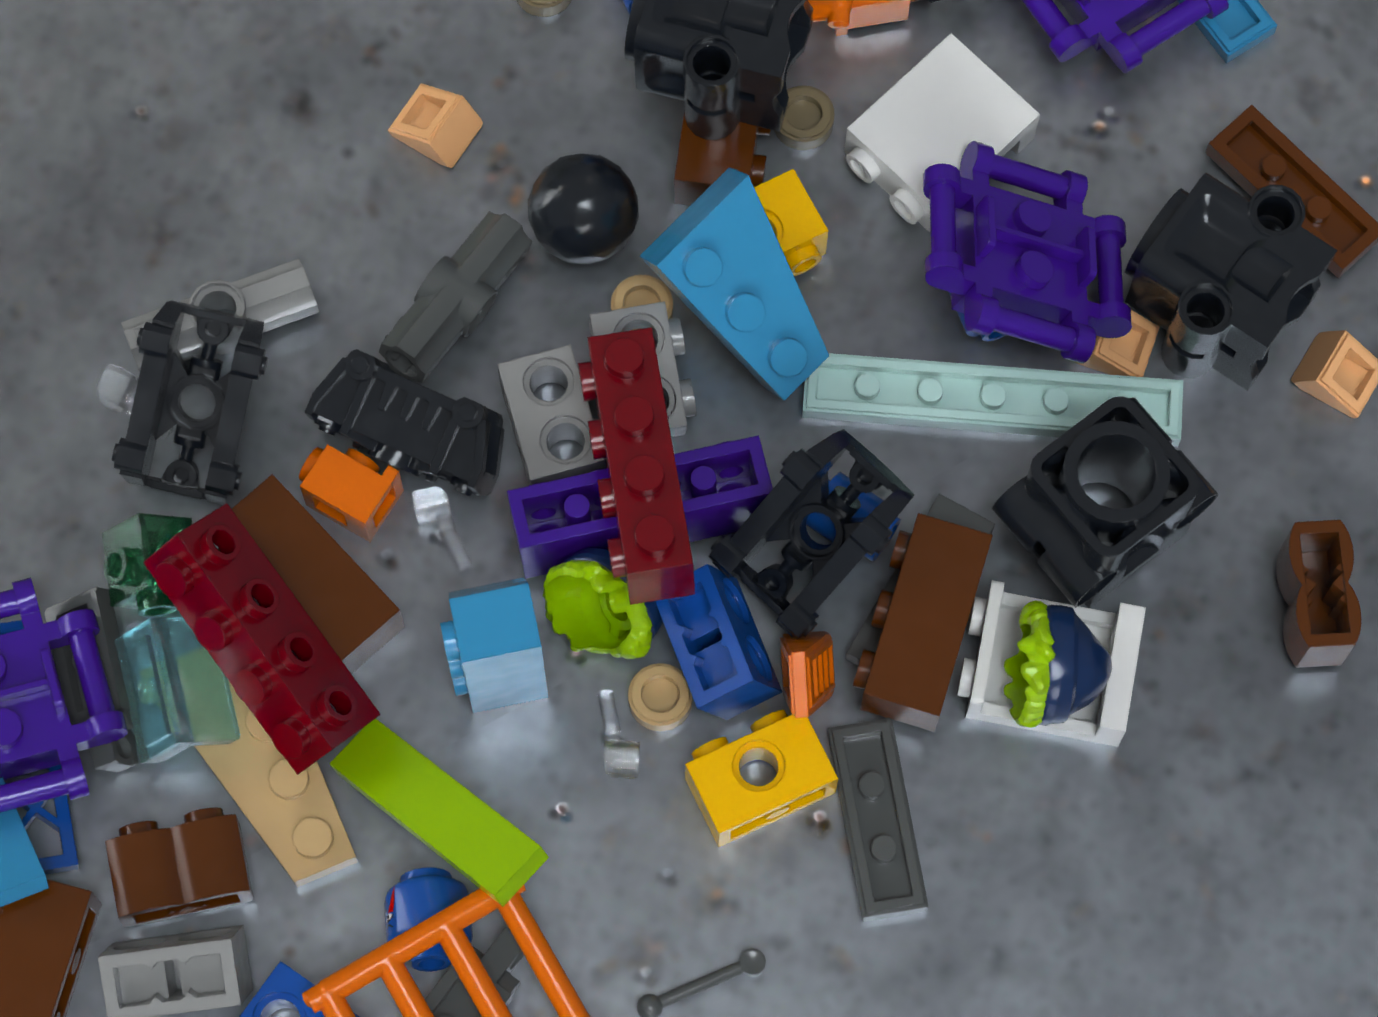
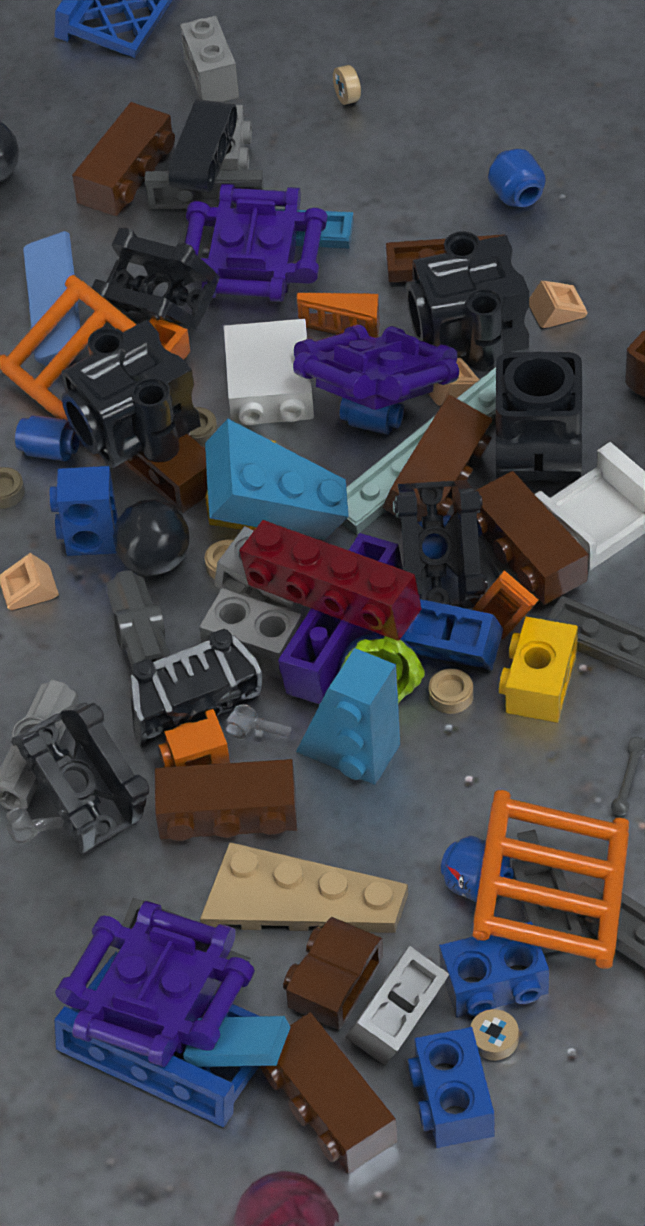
camera: 45 degrees left, 20 degrees down
clear green brick [102,513,192,617] -> none
clear light blue panel [114,617,240,764] -> none
dark red brick [143,503,381,775] -> none
lime tile [329,718,549,907] -> none
clear hand [597,690,640,779] -> none
hair [1004,600,1112,728] -> none
none -> blue brick [49,466,118,556]
none -> orange slope [297,293,380,338]
none -> reddish brown brick [382,394,493,522]

